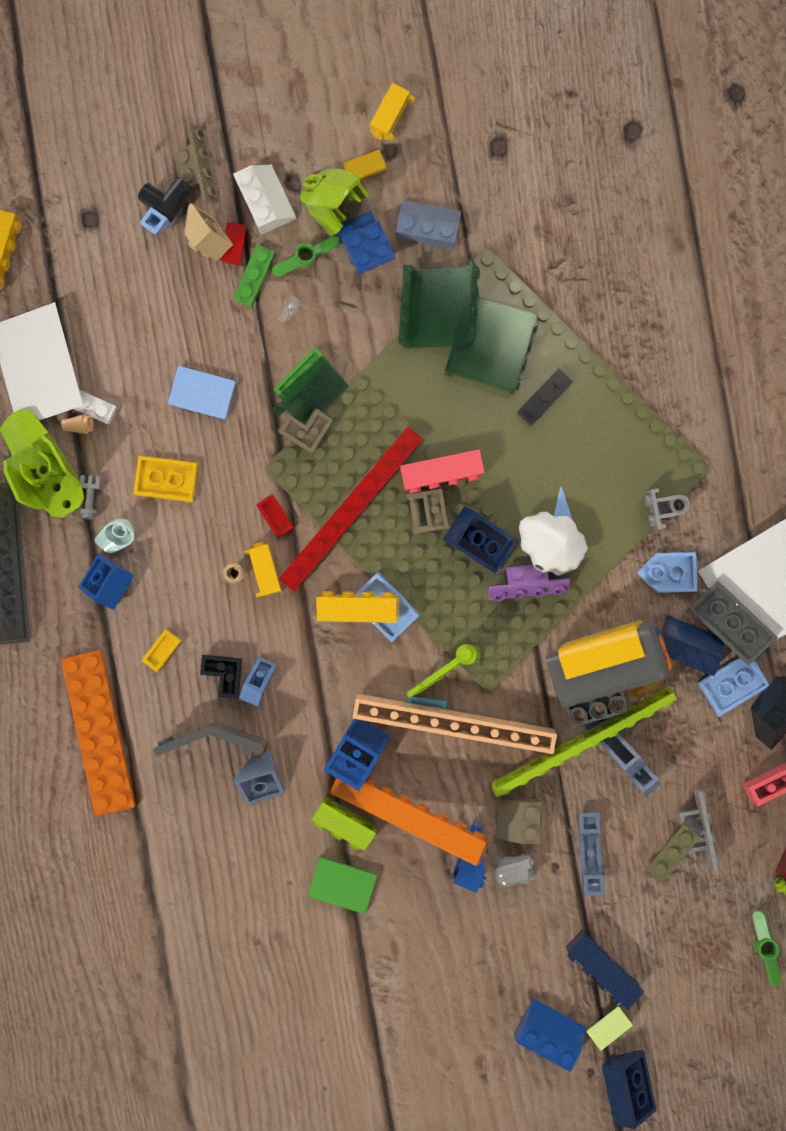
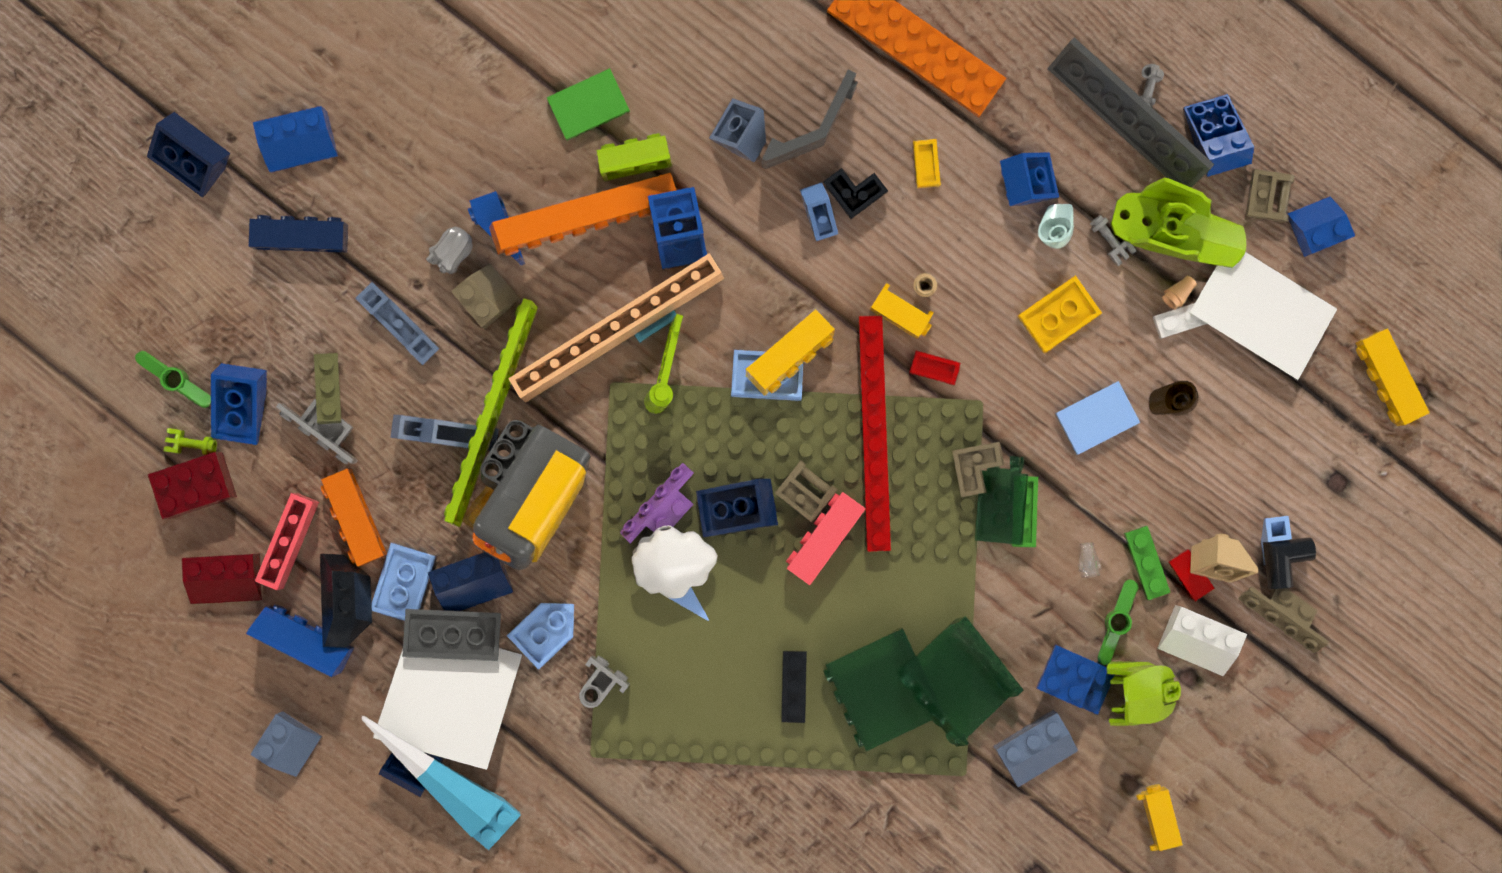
camera: 140 degrees right, 0 degrees up
yellow tile [343,149,387,179] -> none
yellowish green hinge [586,1006,633,1051] -> none
none -> blue slope [211,363,267,445]
none -> orange brick [321,468,387,567]
none -> dark brown cap [1149,381,1199,416]

